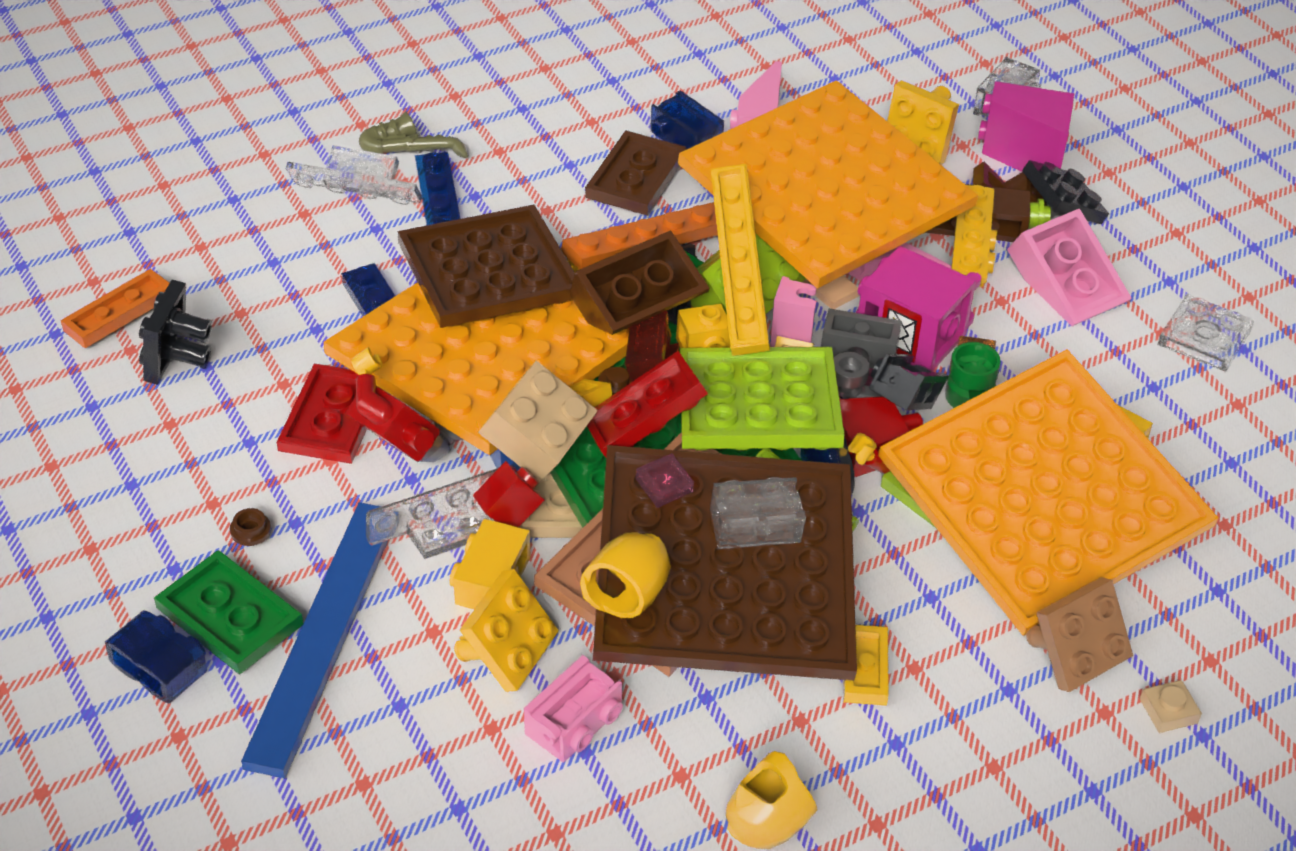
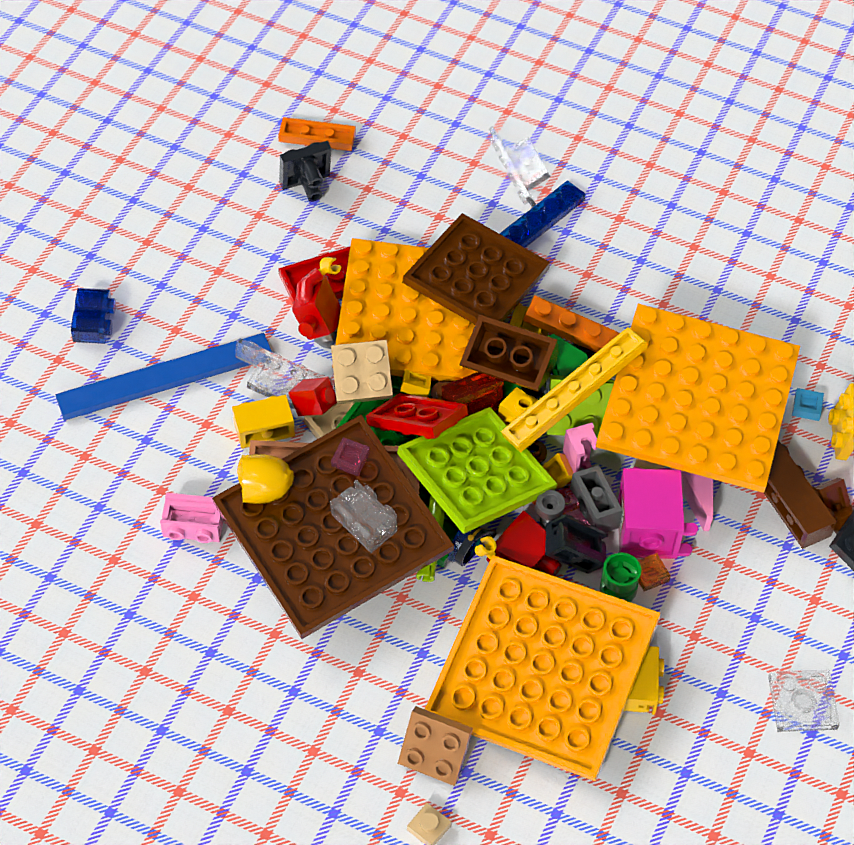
camera: 55 degrees right, 10 degrees up
green plate [154,550,303,675] -> none
reddish brown plate [230,508,271,546] -> none
clear blue plate [341,263,395,316] -> none
olive piece [359,111,468,158] -> none
yellow plate [454,569,559,692] -> none
reddish brown plate [585,130,686,215] -> none
clear blue hinge [650,90,724,150] -> none
yellow piece [725,751,818,849] -> none
bright pink slope [730,61,782,129] -> none
yellow plate [843,625,889,706] -> none
yellow bracket [951,185,997,287] -> none
bright pink slope [1007,208,1132,326] -> none
lime plate [1028,199,1051,230] -> none

